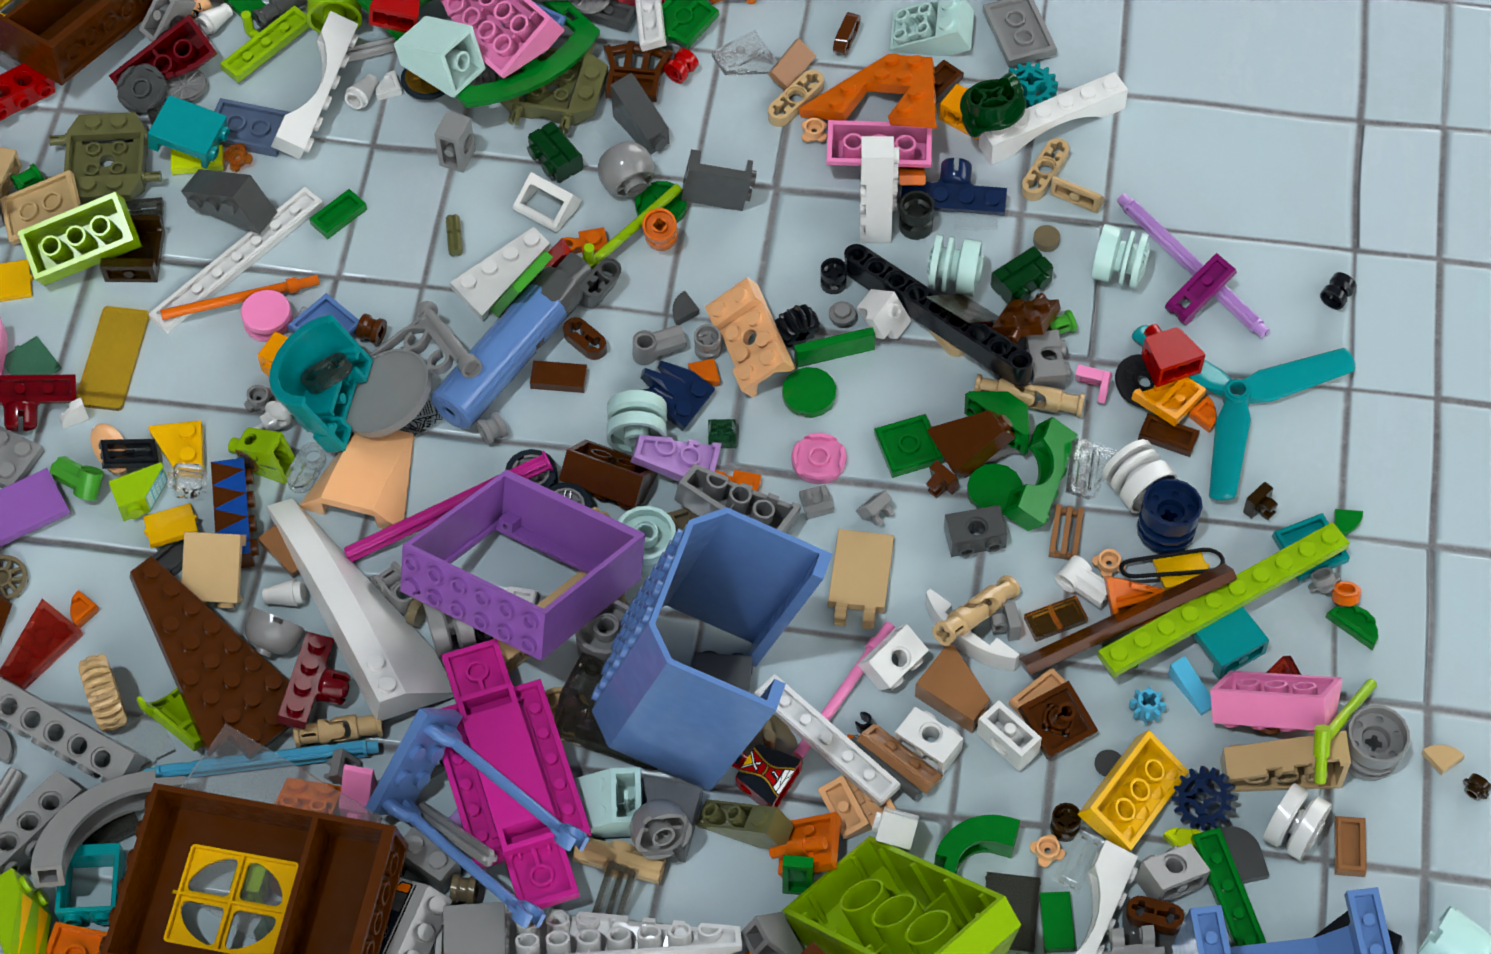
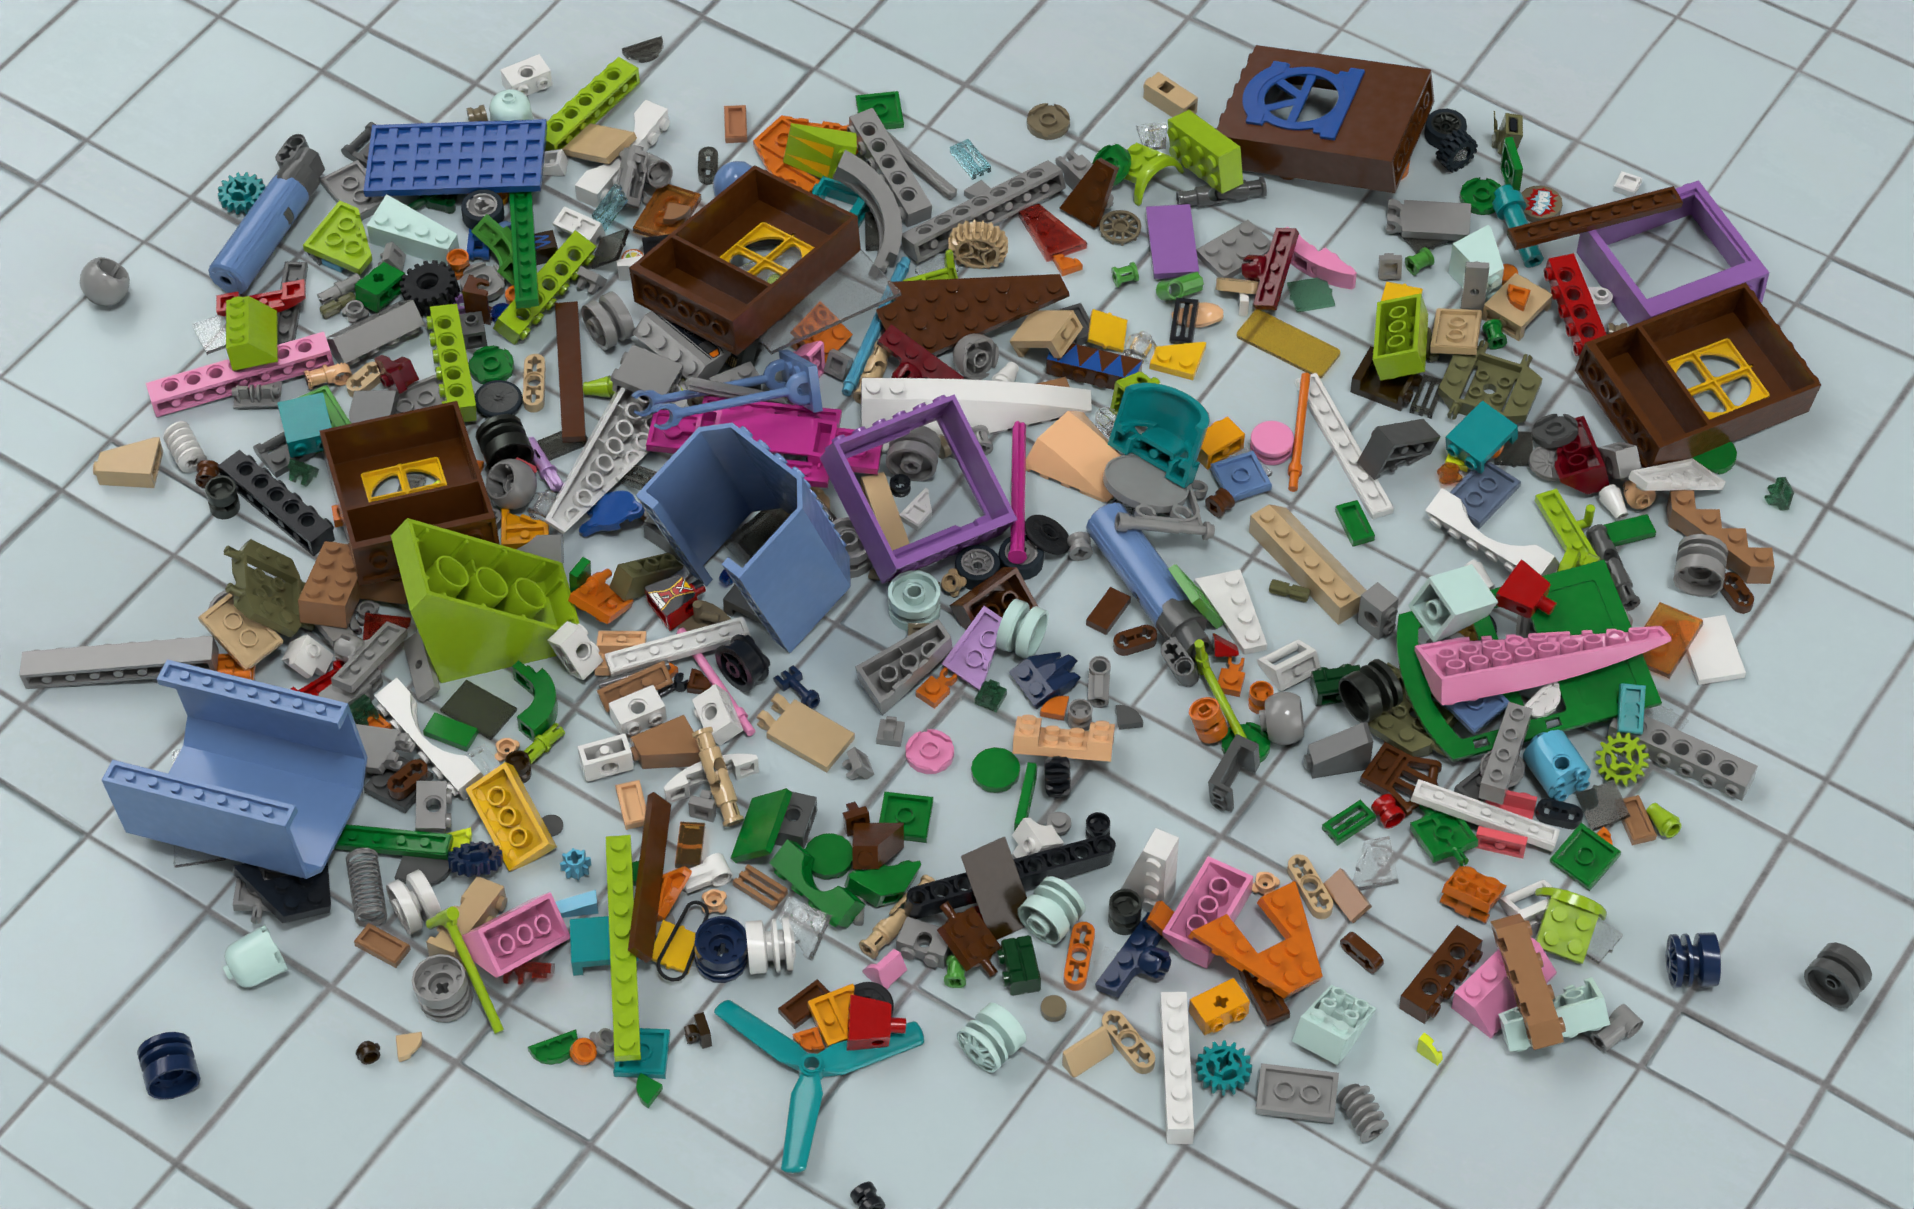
camera: 115 degrees right, 5 degrees down
lime slope [108,462,168,521] -> none
clear smoke beam [301,352,353,394] -> none
dark green piece [960,73,1026,138] -> none
reddish brown plate [1018,681,1098,759] -> none
lavender piece [1117,193,1270,338] -> none
magenta plate [1165,253,1237,325] -> none
none -> light grey piece [345,848,387,927]
none -> lime pin [524,723,565,765]
none -> blue tile [579,491,645,537]
none -> reddish brown tile [687,668,711,694]
none -> black wheel [715,634,770,692]
none -> green tile [730,788,792,863]
none -> dark blue hinge [773,665,820,709]
none -> black wheel [1025,515,1070,555]
none -> orange beam [1064,922,1095,991]
none -> bright green bush [1111,262,1139,287]
none -> tan beam [1215,277,1259,294]
none -> orange wheel [1248,681,1274,714]
none -> tan slope [1249,504,1367,625]
none -> green tile [1322,799,1376,846]
none -> pearl dark grey wheel [1338,659,1403,723]

